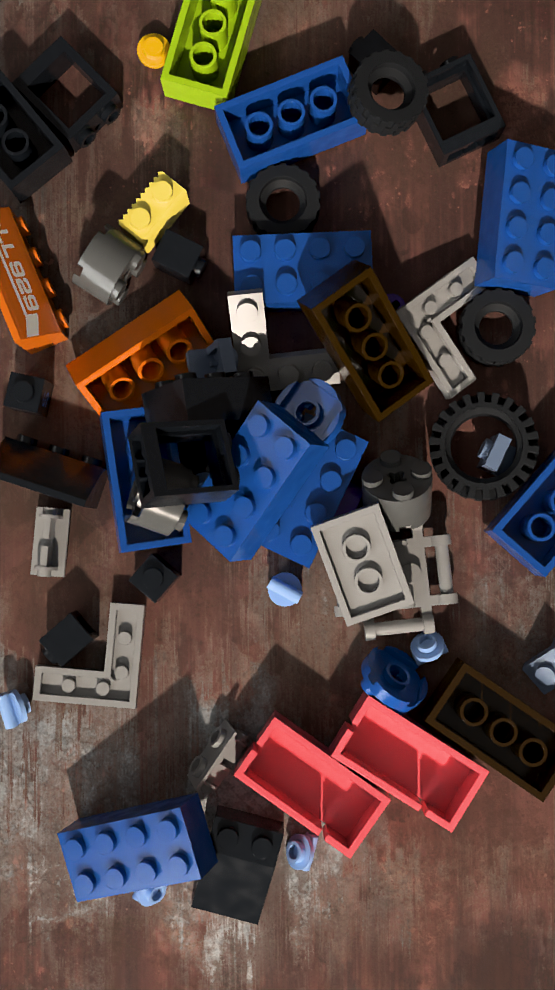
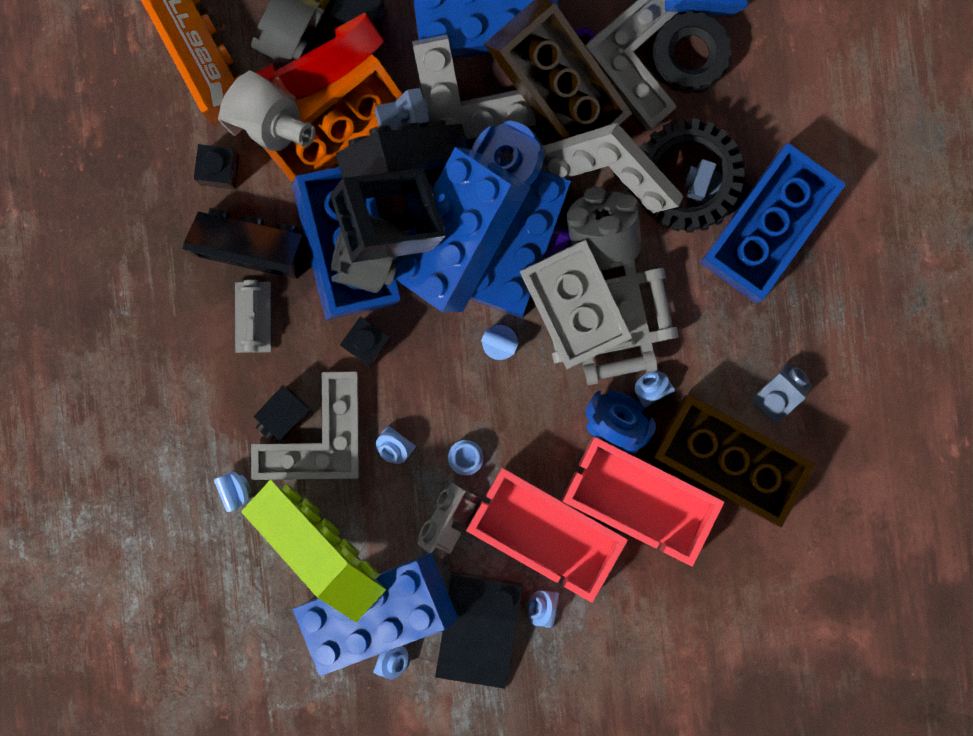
camera: 15 degrees left, 0 degrees up
none -> light grey piece [218,70,315,151]
none -> lime brick [241,479,386,623]
none -> red slope [256,13,384,100]
none -> light blue plate [376,425,416,464]
none -> light blue plate [448,440,483,475]
none -> light grey plate [543,123,683,213]

